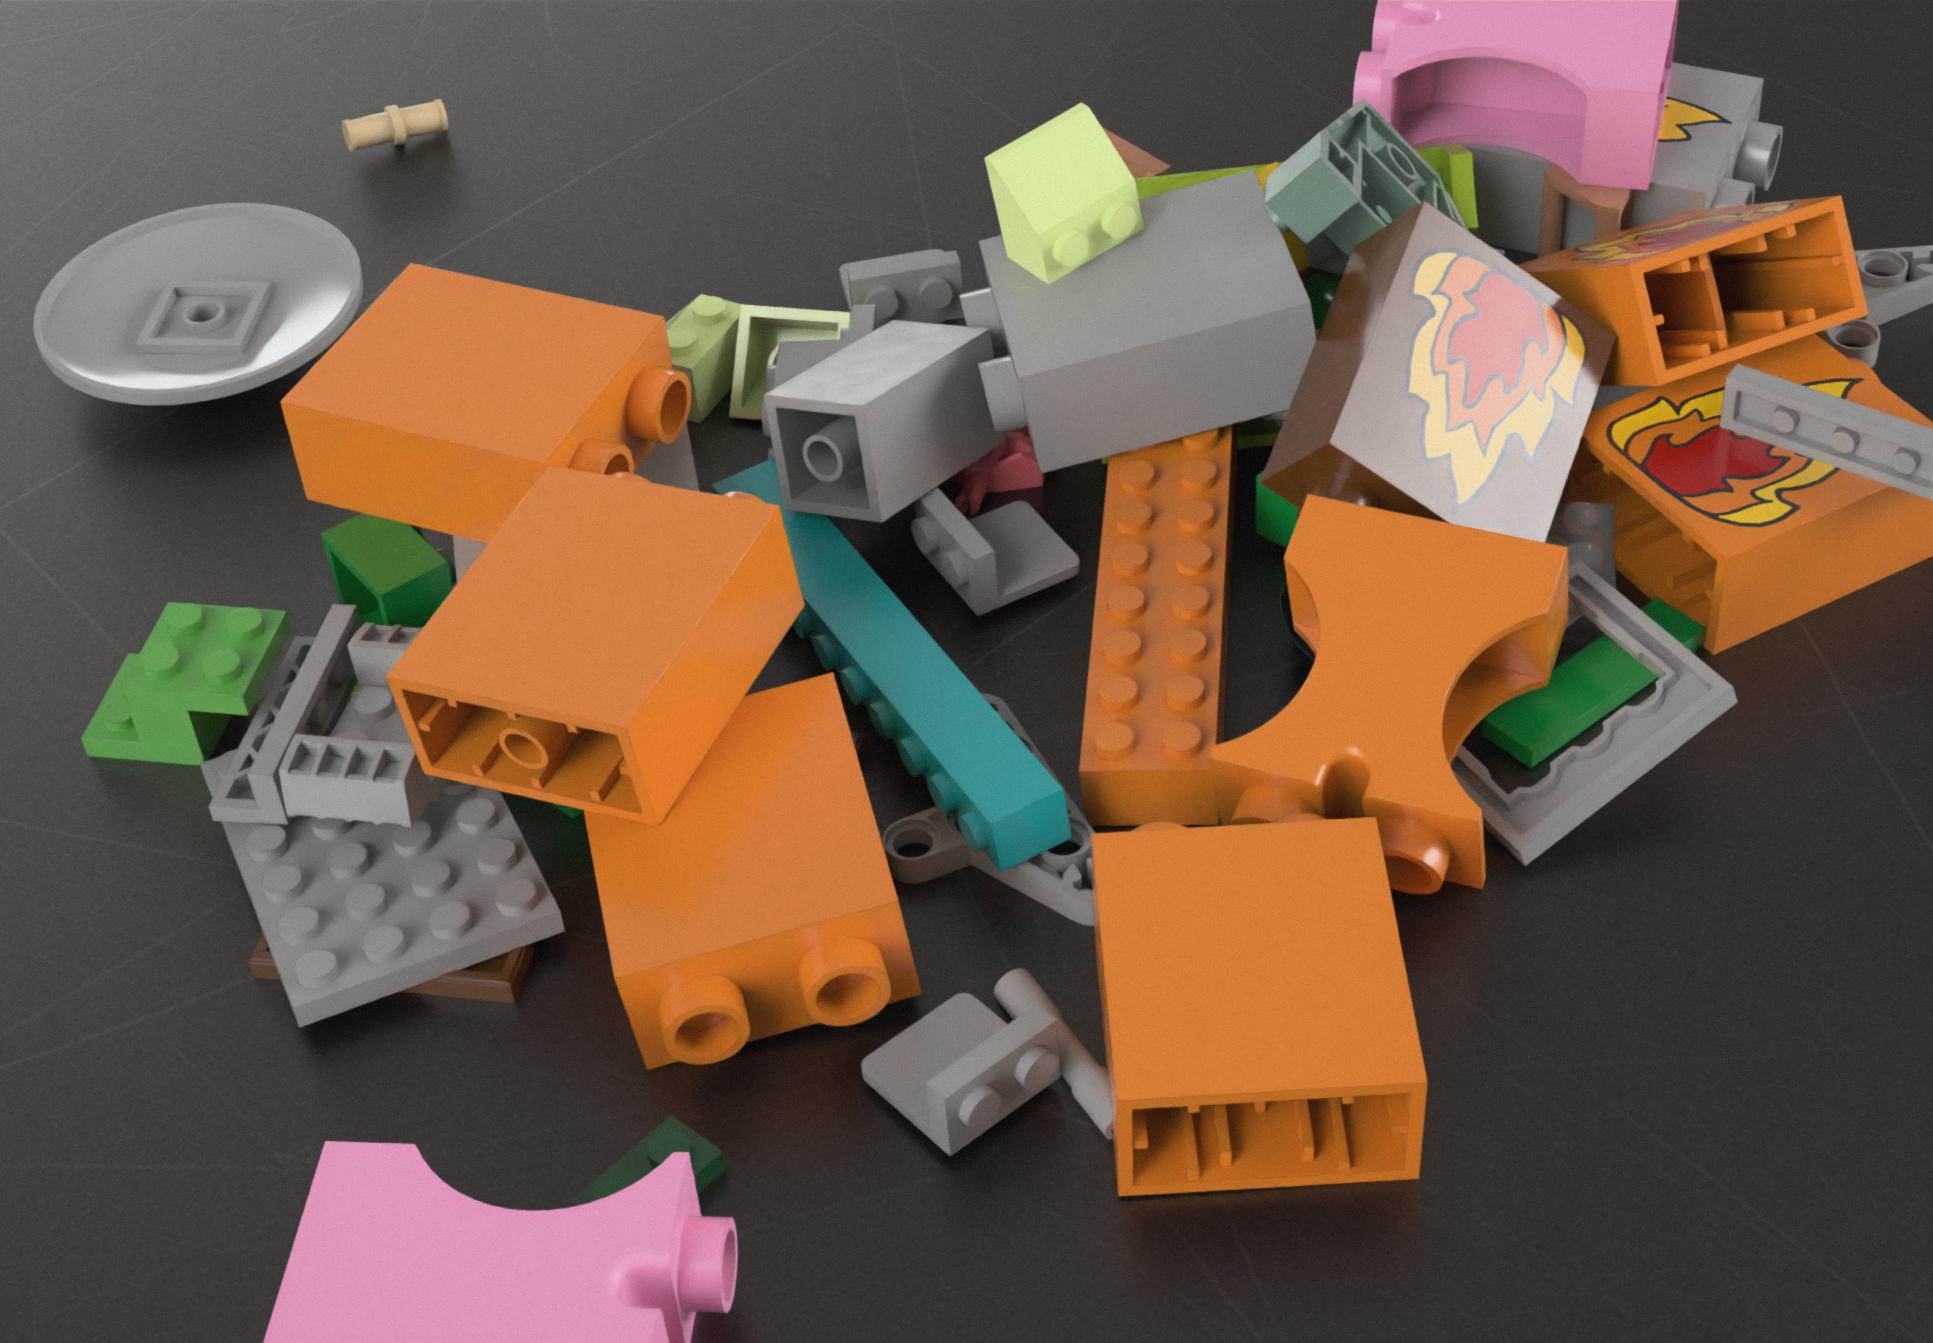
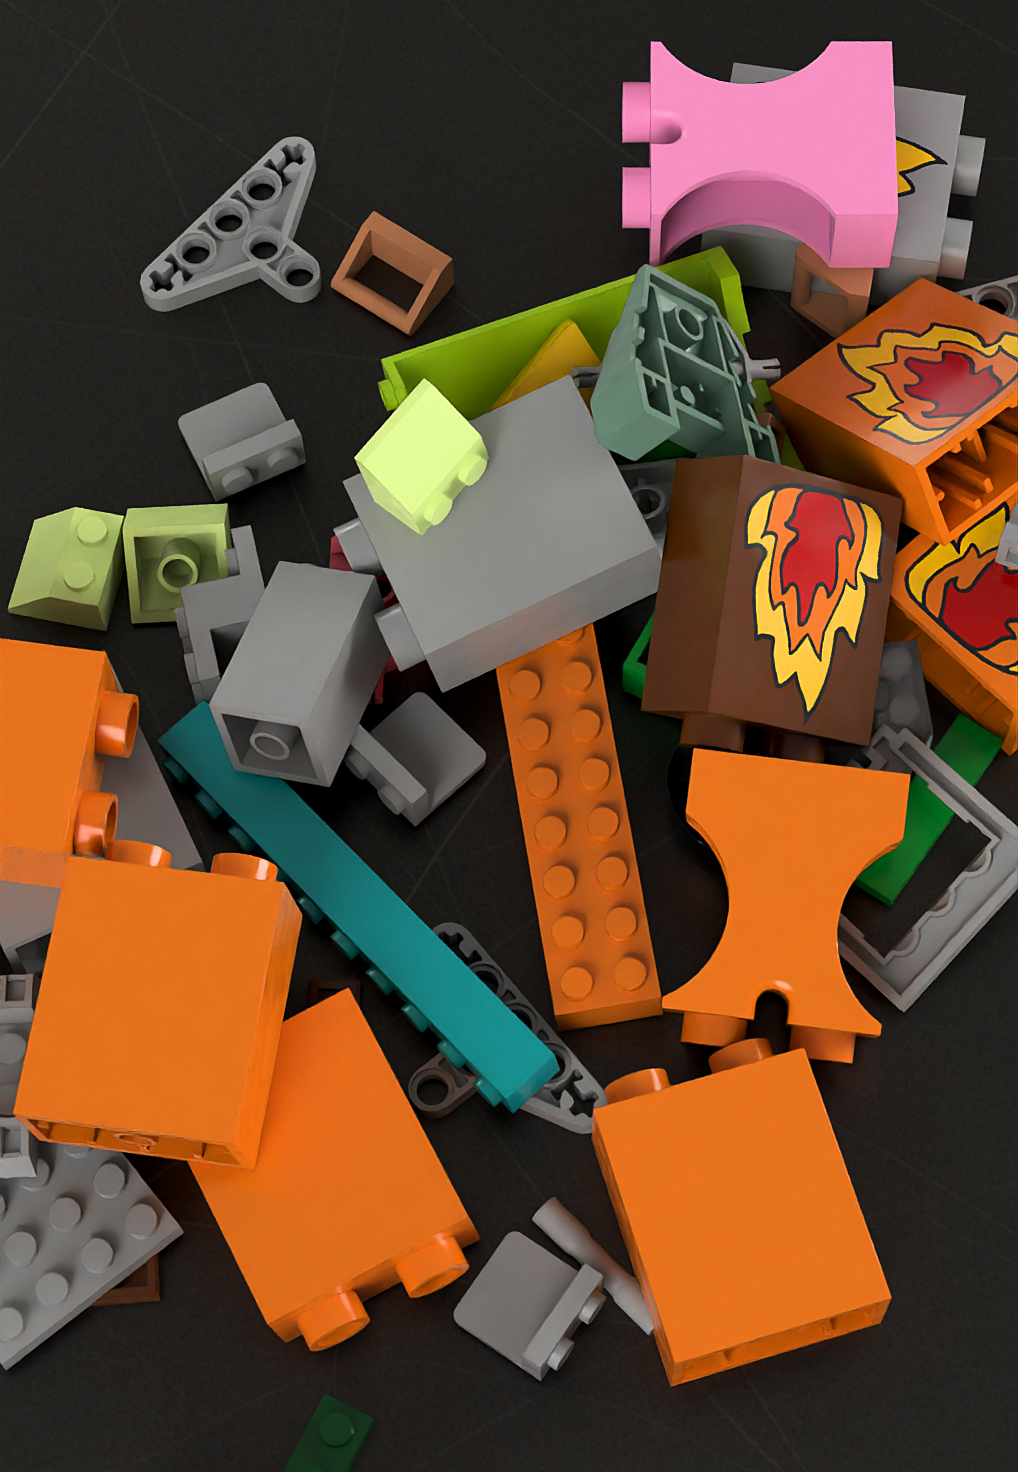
camera: 15 degrees left, 25 degrees up
none -> light grey beam [140,136,322,312]

